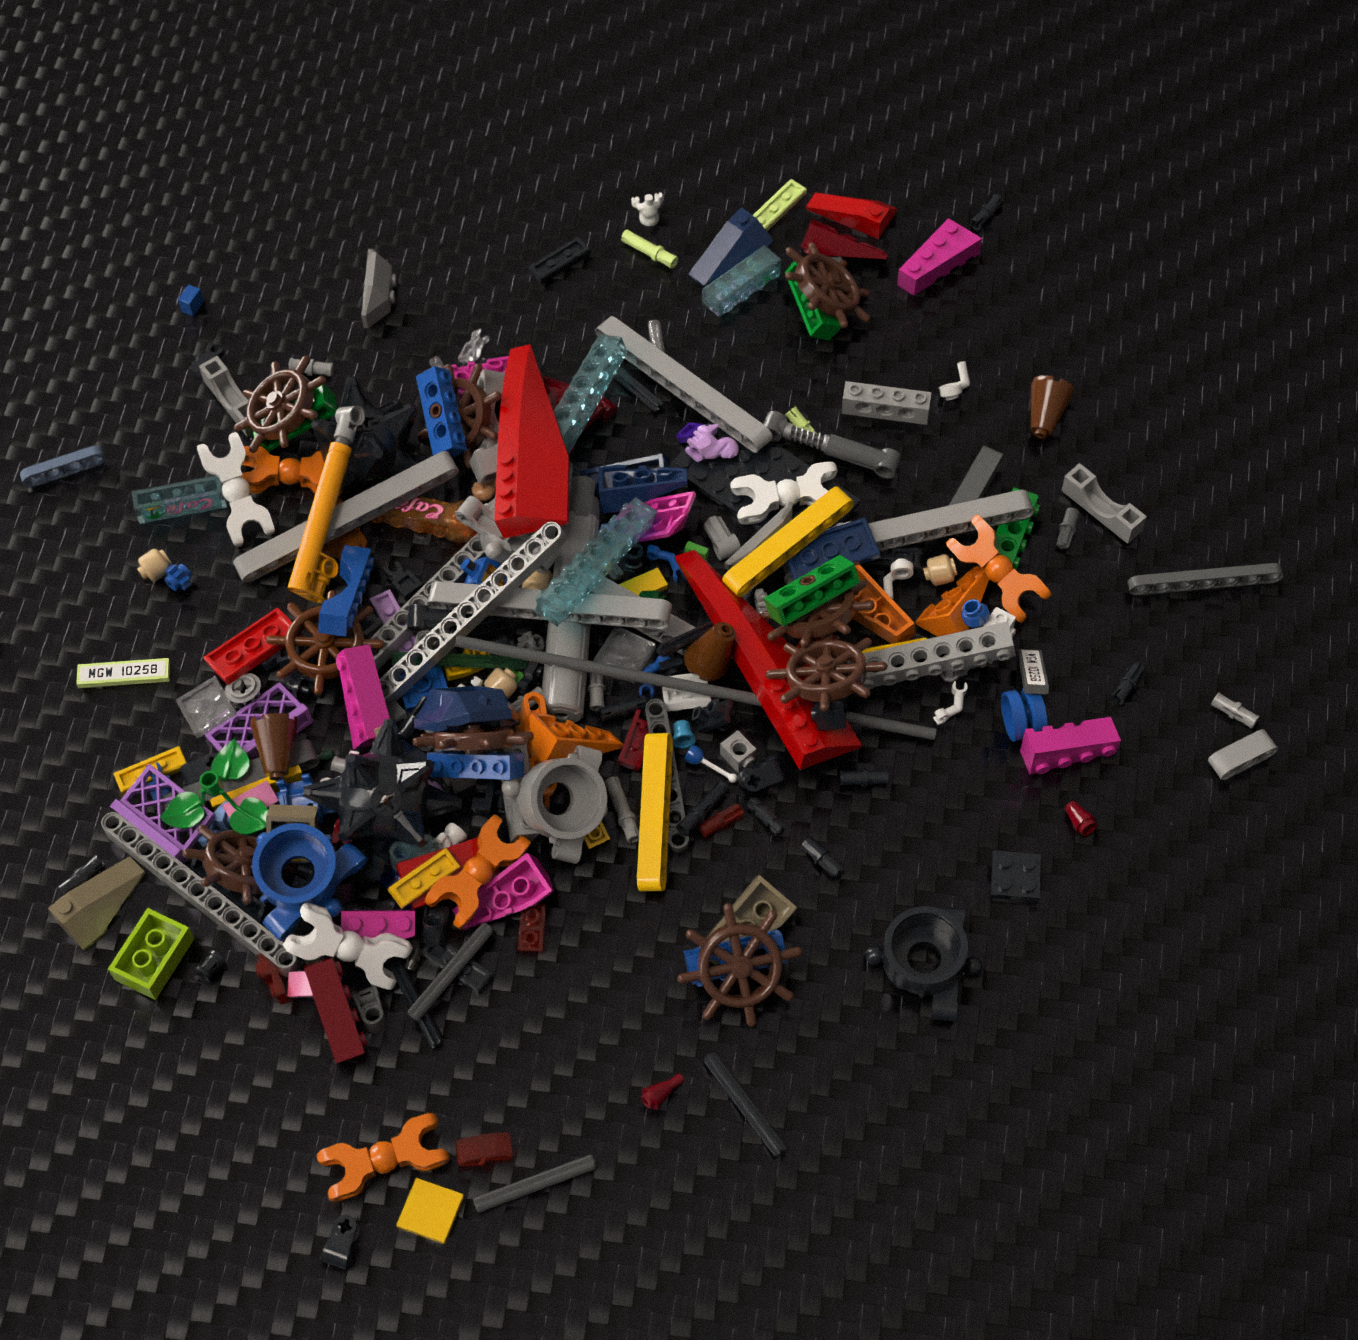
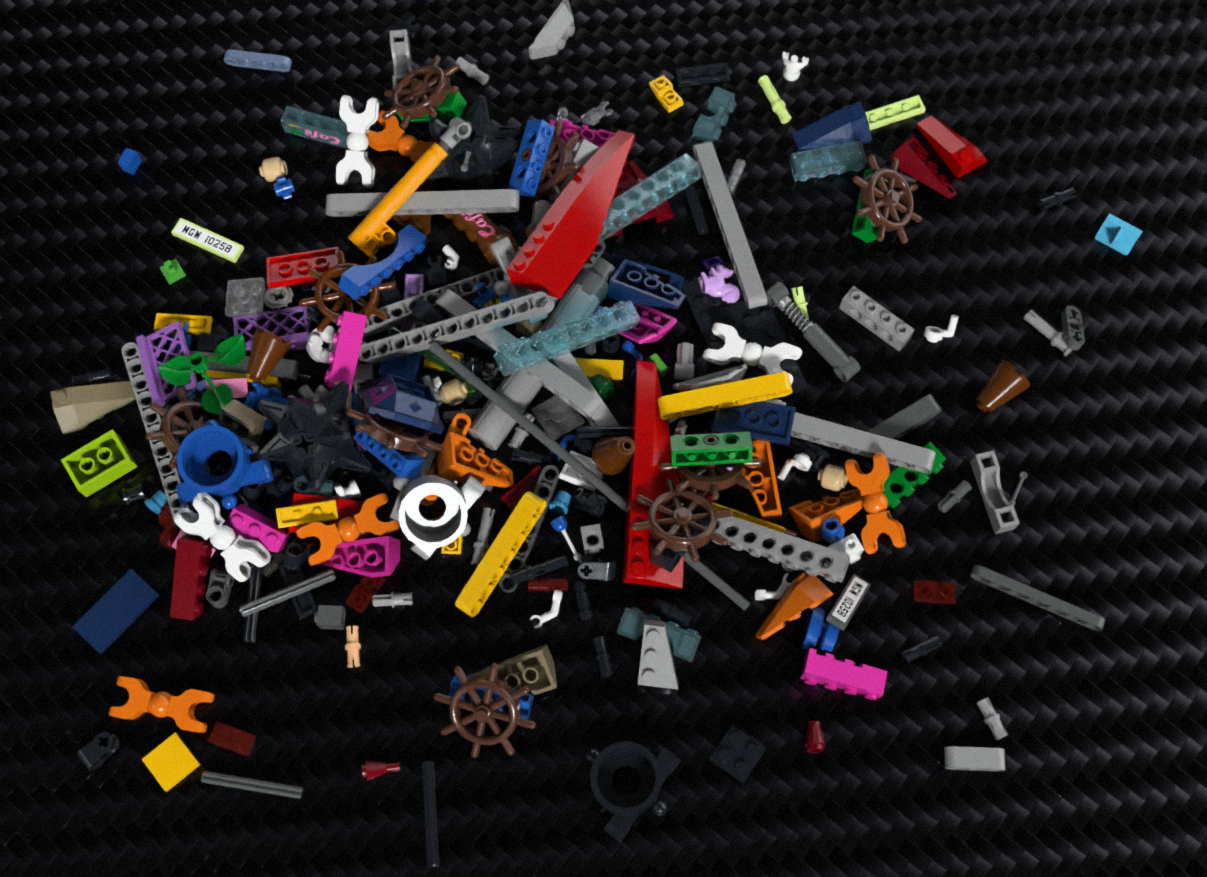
camera: 30 degrees right, 10 degrees up
dark pink wedge [897,218,982,295] -> none
none -> dark blue tile [73,569,160,654]
none -> dark azure piece [144,490,168,515]
none -> bright green tile [159,259,186,284]
none -> white plate [306,326,337,364]
none -> dark grey brick [314,605,346,630]
none -> light nougat pin [345,625,361,668]
none -> light grey axle [372,592,413,608]
none -> white arm [442,244,459,270]
none -> white arm [530,590,563,629]
none -> clear light blue arch [617,607,701,662]
none -> light grey wedge [638,619,678,689]
none -> yellow slope [649,75,684,113]
none -> clear light blue arch [693,86,736,143]
none -> orange wedge [755,572,833,640]
none -> clear red slope [914,581,956,604]
none -> dark grey hinge [1008,471,1028,506]
none -> light grey pin [1024,310,1072,357]
none -> dark grey beam [1061,306,1085,350]
none -> medium azure panel [1094,213,1143,255]

